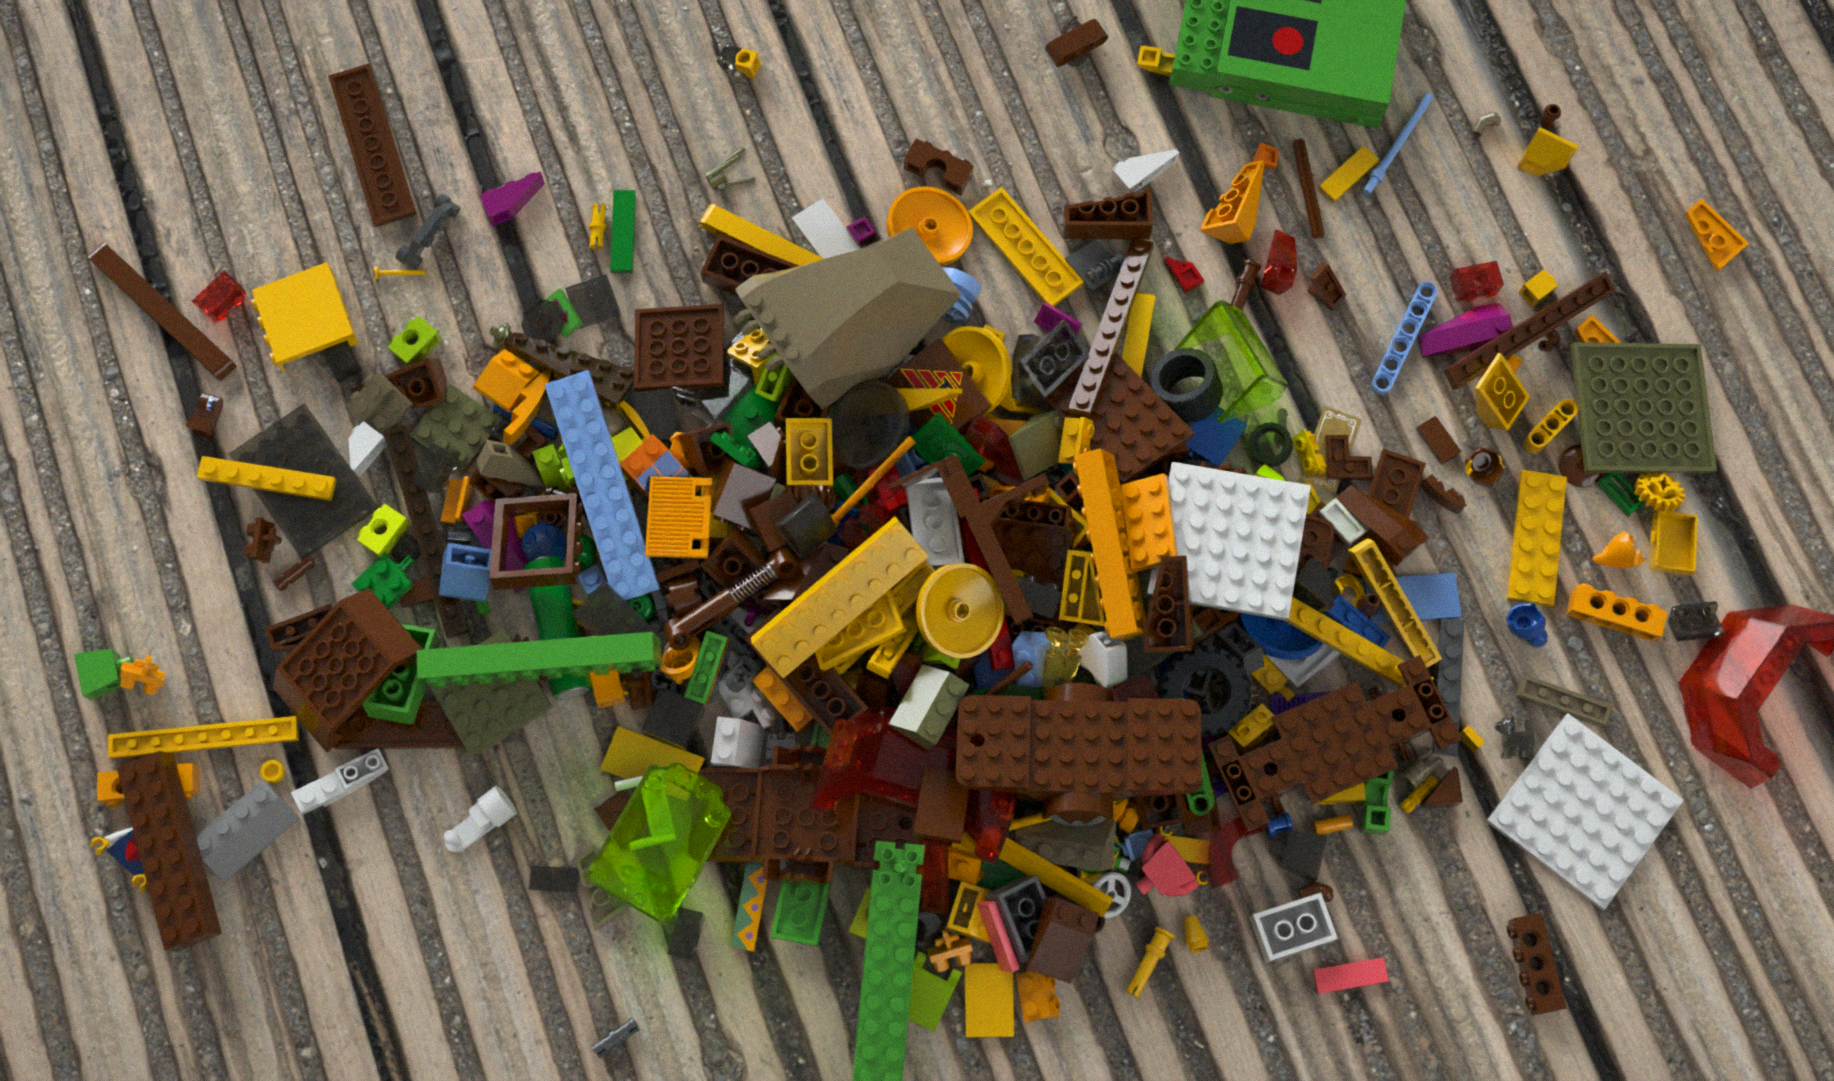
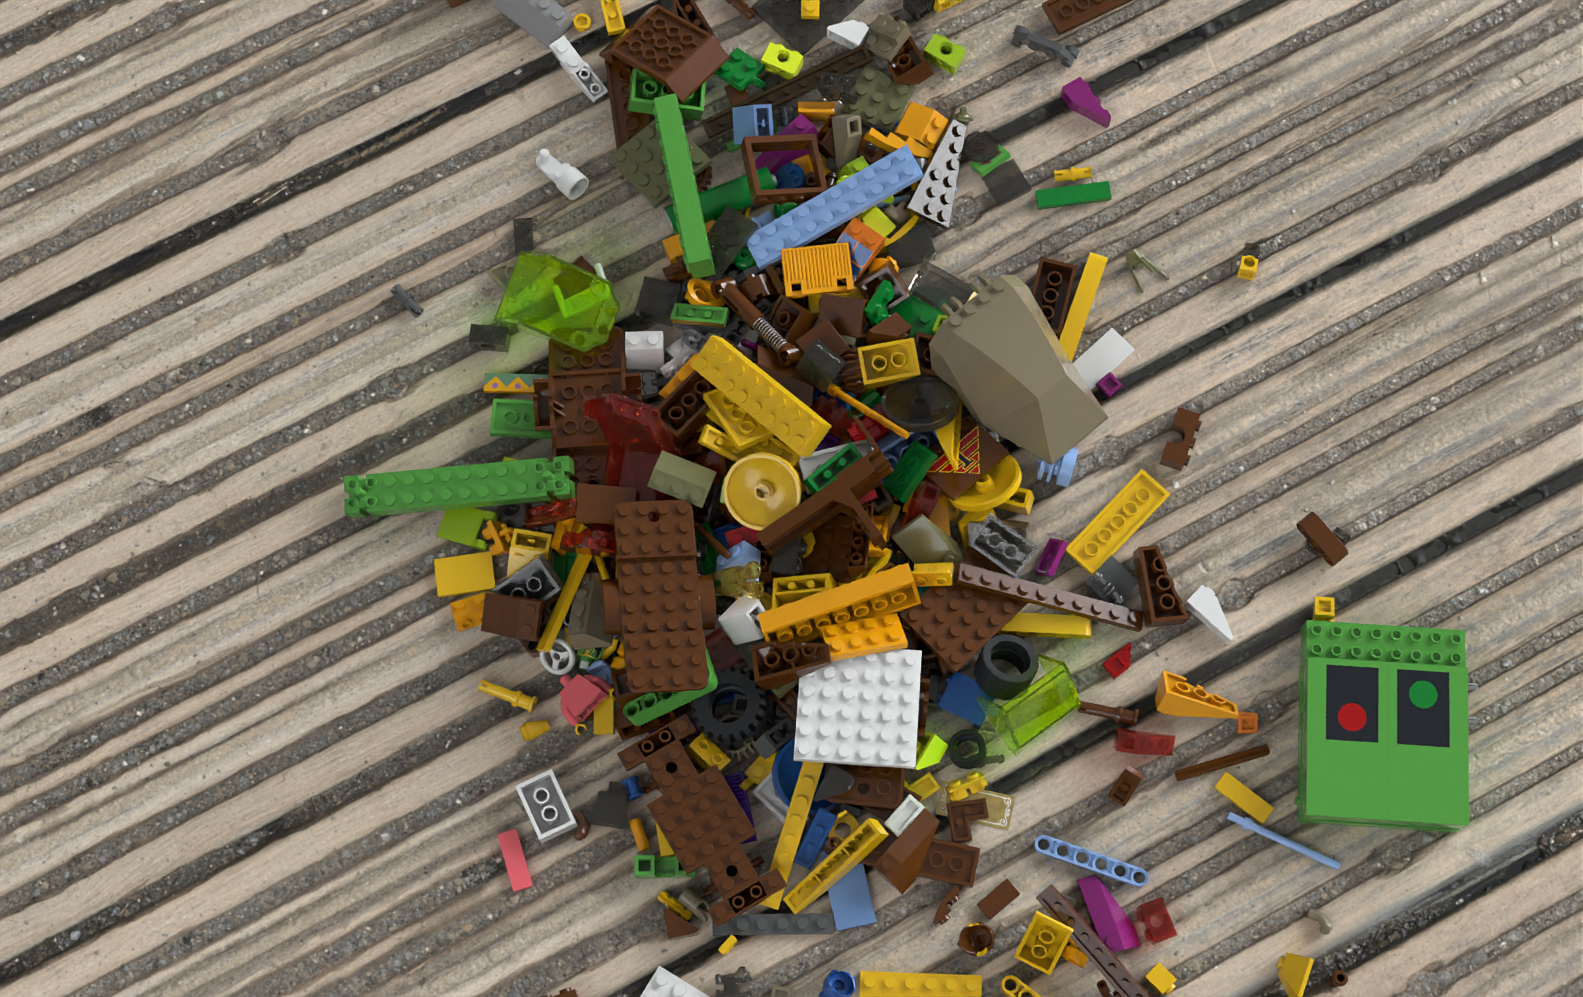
camera: 85 degrees right, 0 degrees up
yellow piece [374,266,426,280] -> none
yellow tile [600,726,705,803] -> none
reddish brown plate [634,304,724,392] -> none
light orange dish [886,186,973,267] -> none
coral tile [977,901,1019,972] -> none
clear red arch [1207,817,1269,889] -> none
none -> green brick [802,442,863,495]

